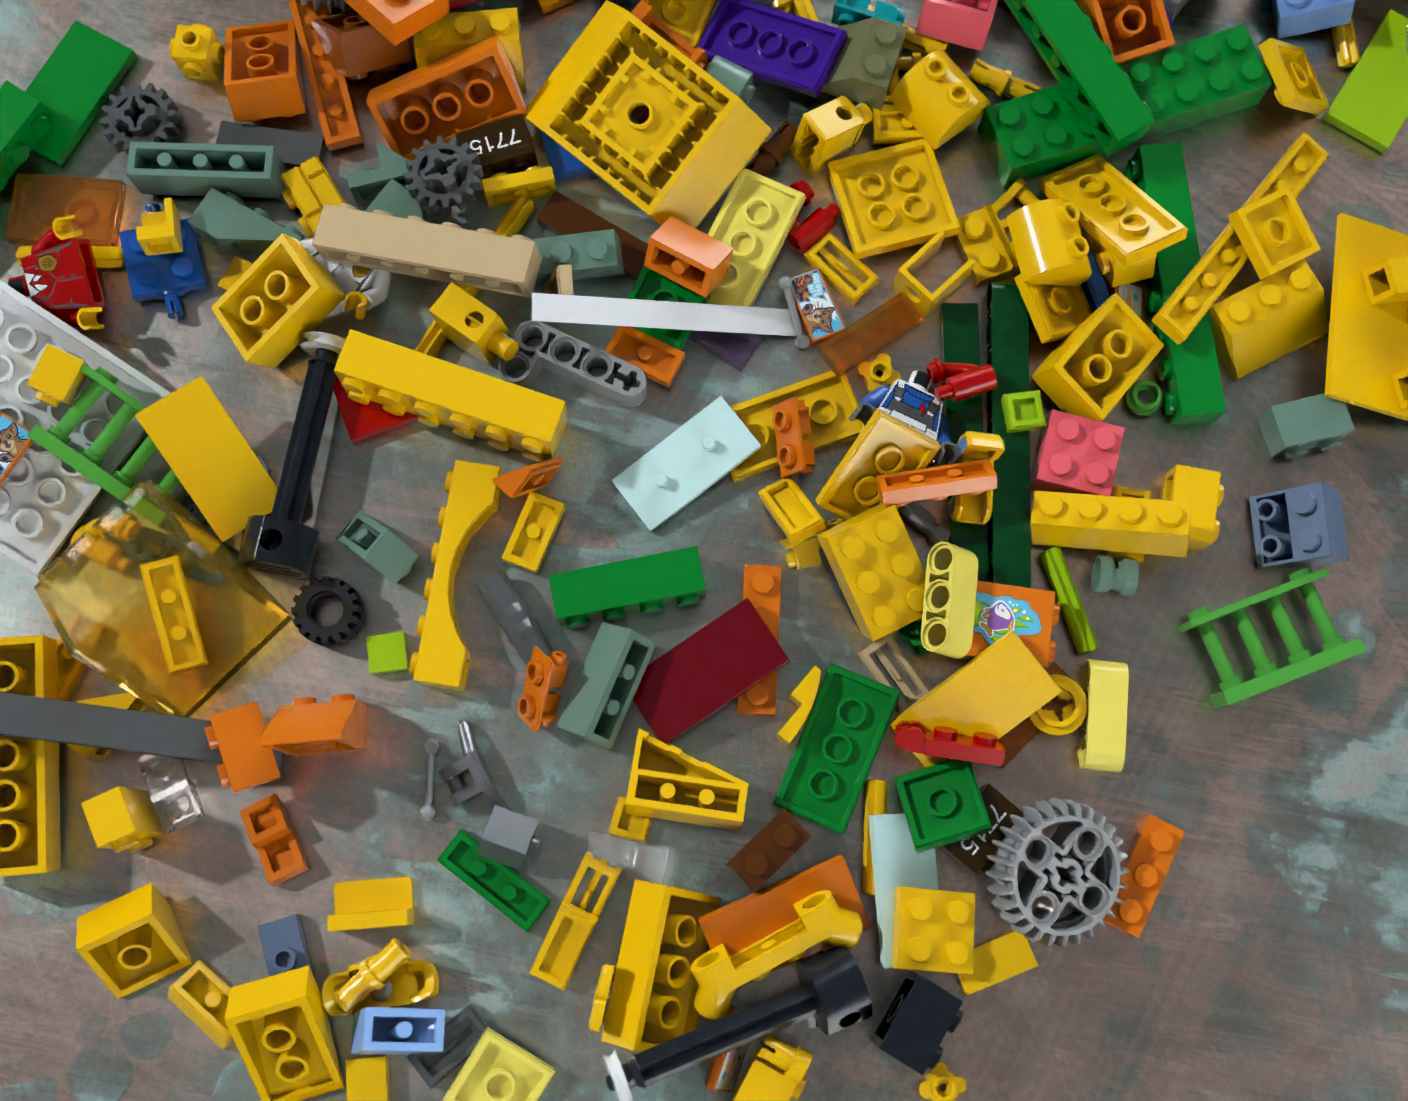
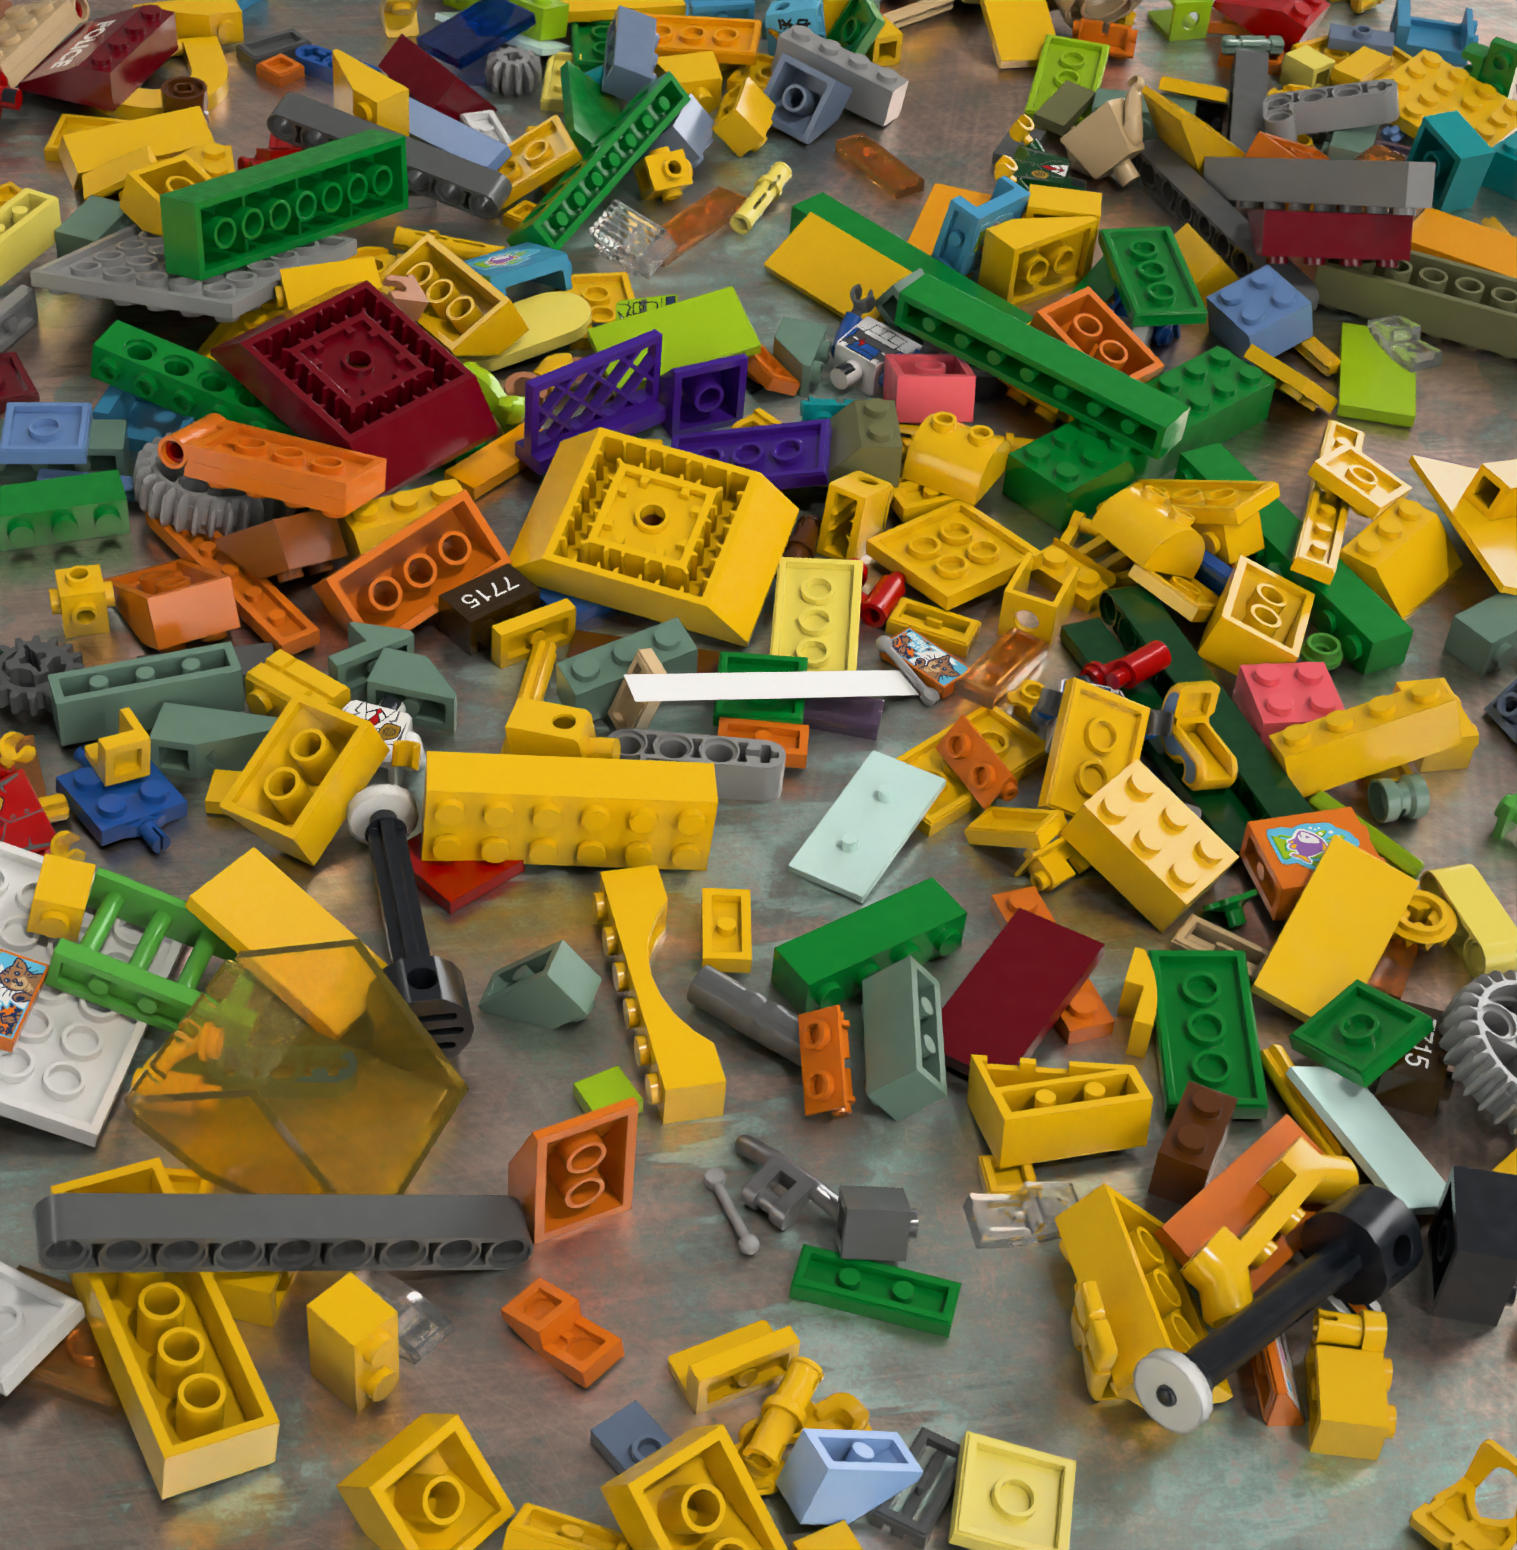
camera: 25 degrees left, 35 degrees down
yellow tile [139,555,209,676] -> none
orange brick [204,701,281,794] -> none
black tyre [291,576,365,647] -> none
tan brick [312,203,542,298] -> none
dark grey gear [404,136,484,215] -> none
orange slope [492,457,564,498] -> none
yellow tile [529,900,599,991] -> none
yellow tile [563,851,622,918] -> none
orange brick [644,216,734,298] -> none
orange plate [876,459,998,507] -> none
yellow plate [892,886,975,975] -> none
red hinge [894,720,1005,766] -> none
light yellow beam [921,542,978,659] -> none
lime tile [1001,390,1046,433] -> none

